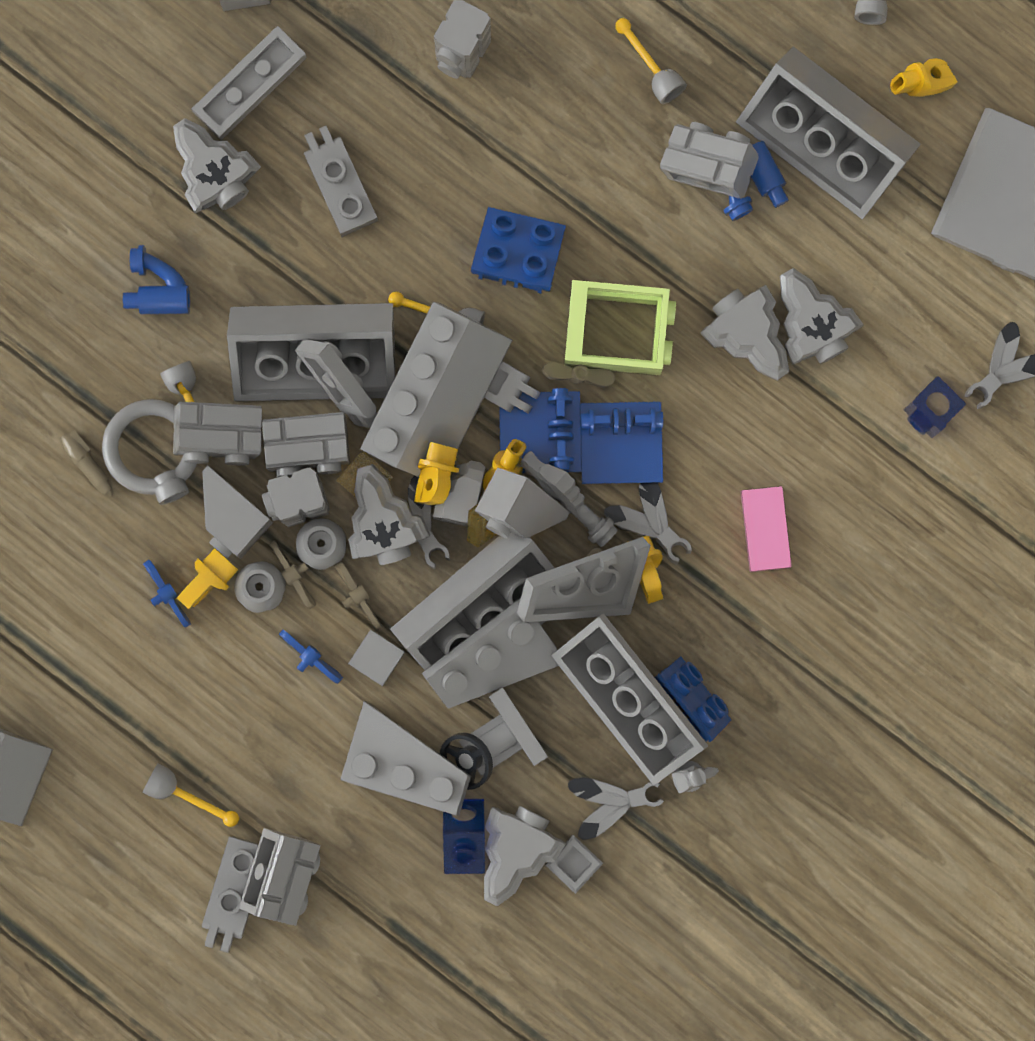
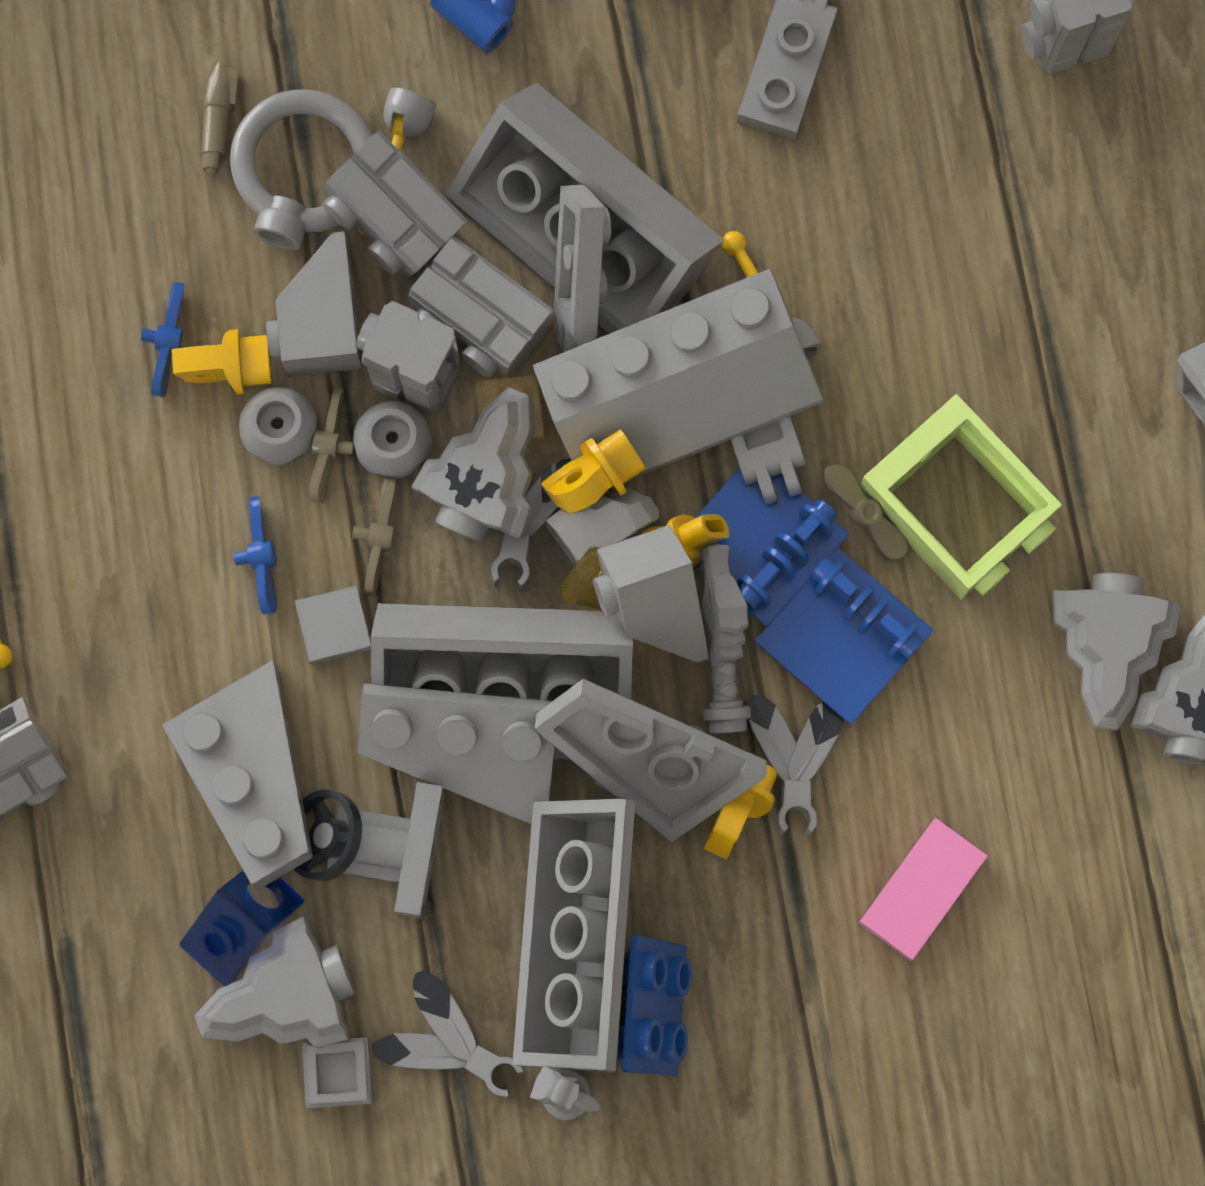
camera: 45 degrees right, 5 degrees down
blue hinge [470,207,566,294] -> none

